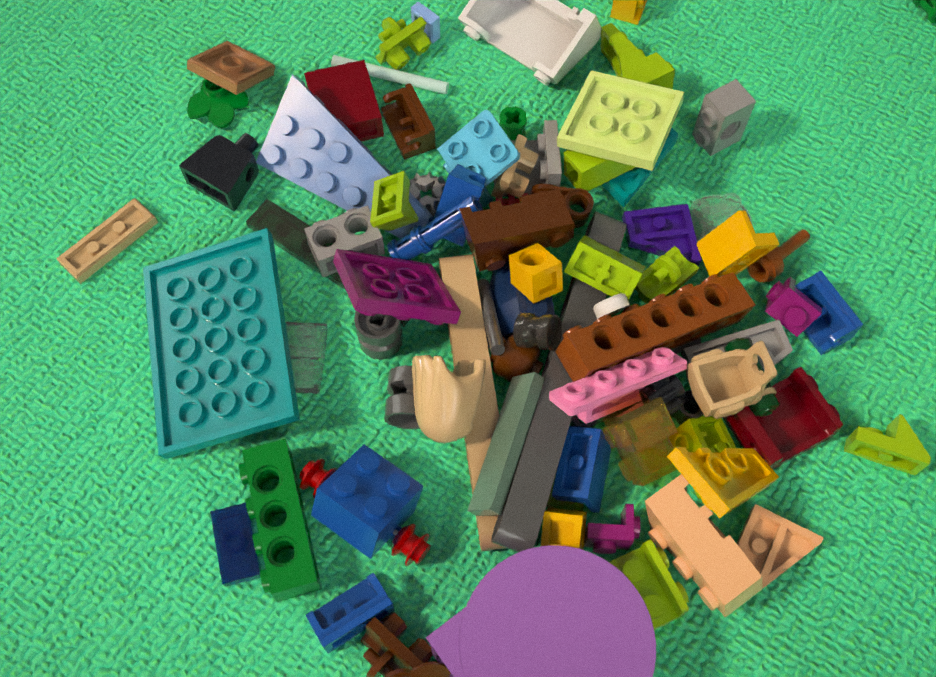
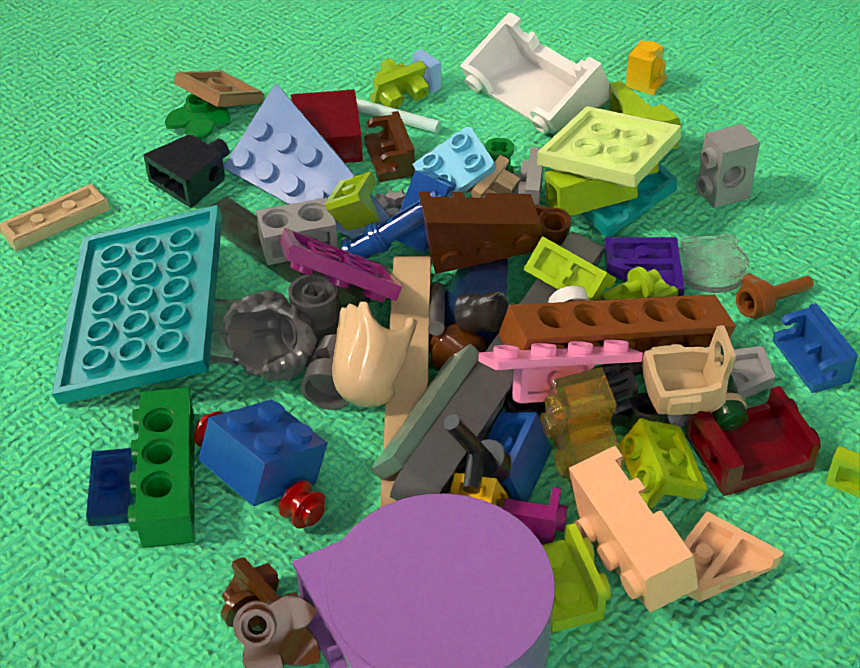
camera: 10 degrees right, 20 degrees down
blue hinge [306,572,395,653] -> none
yellow brick [509,243,563,304] -> none
yellow wing [667,447,779,519] -> none
yellow panel [697,210,780,277] -> none
magenta bracket [765,276,822,337] -> none
none -> dark grey hair [223,290,317,381]
none -> black piece [443,414,512,494]

